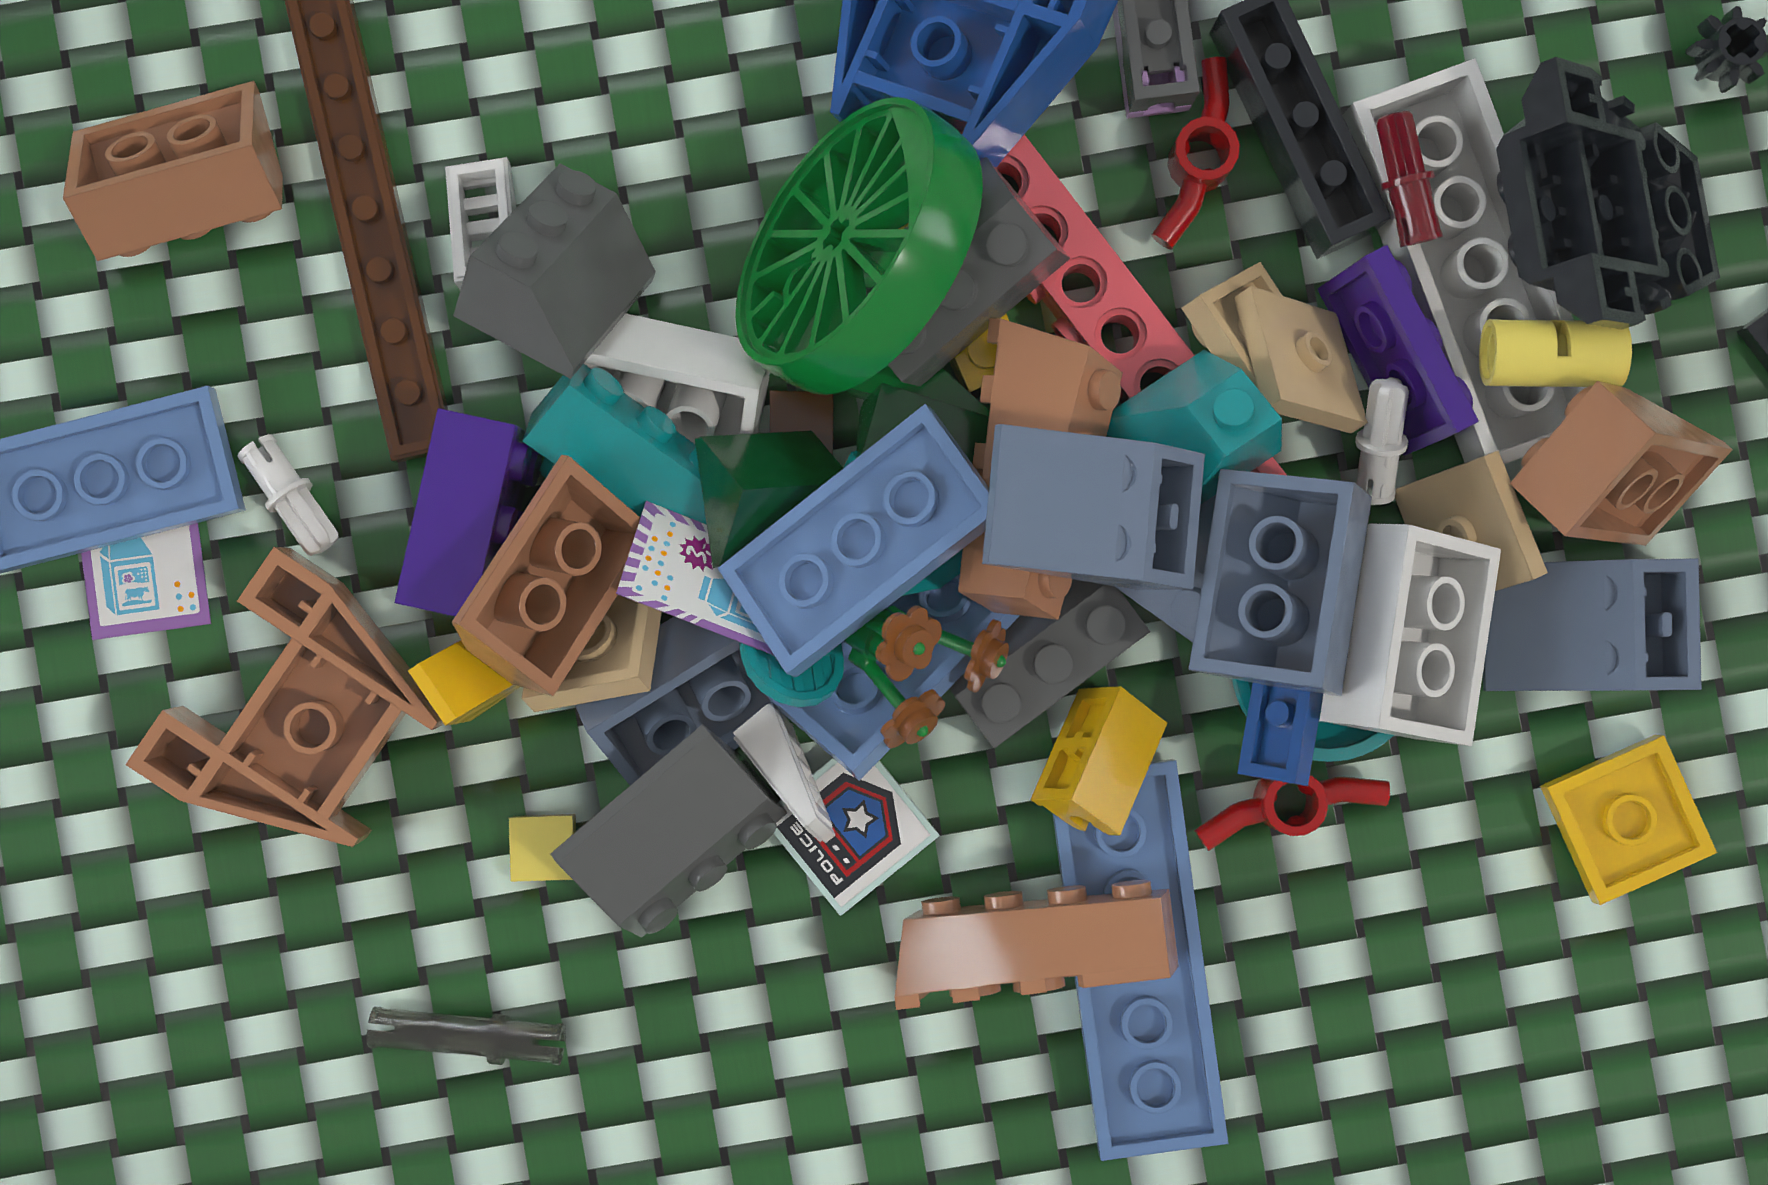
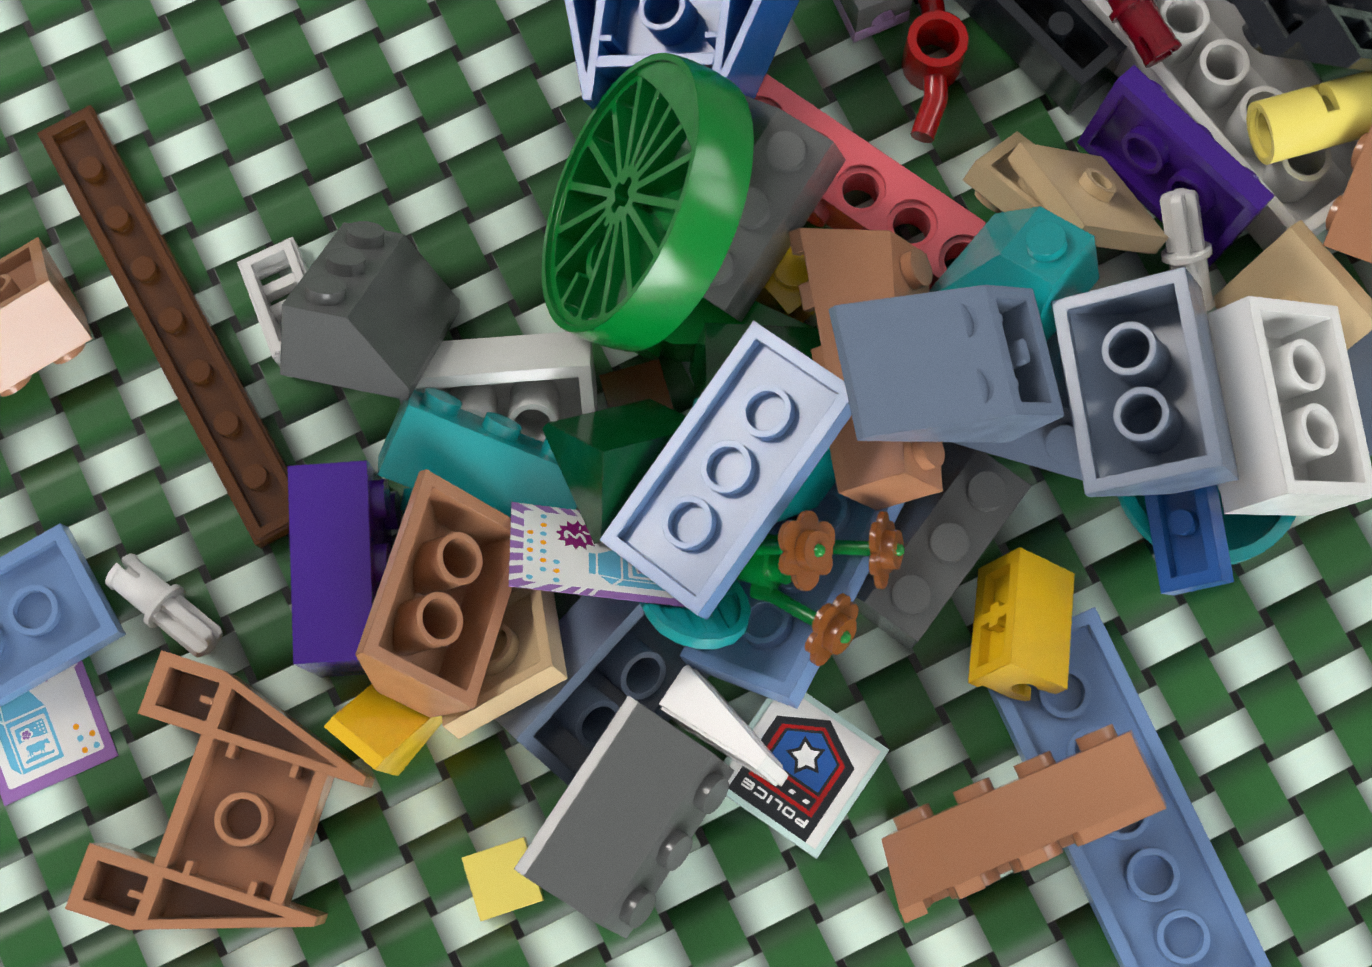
camera: 15 degrees left, 10 degrees down
red piece [1194,775,1390,851] -> none

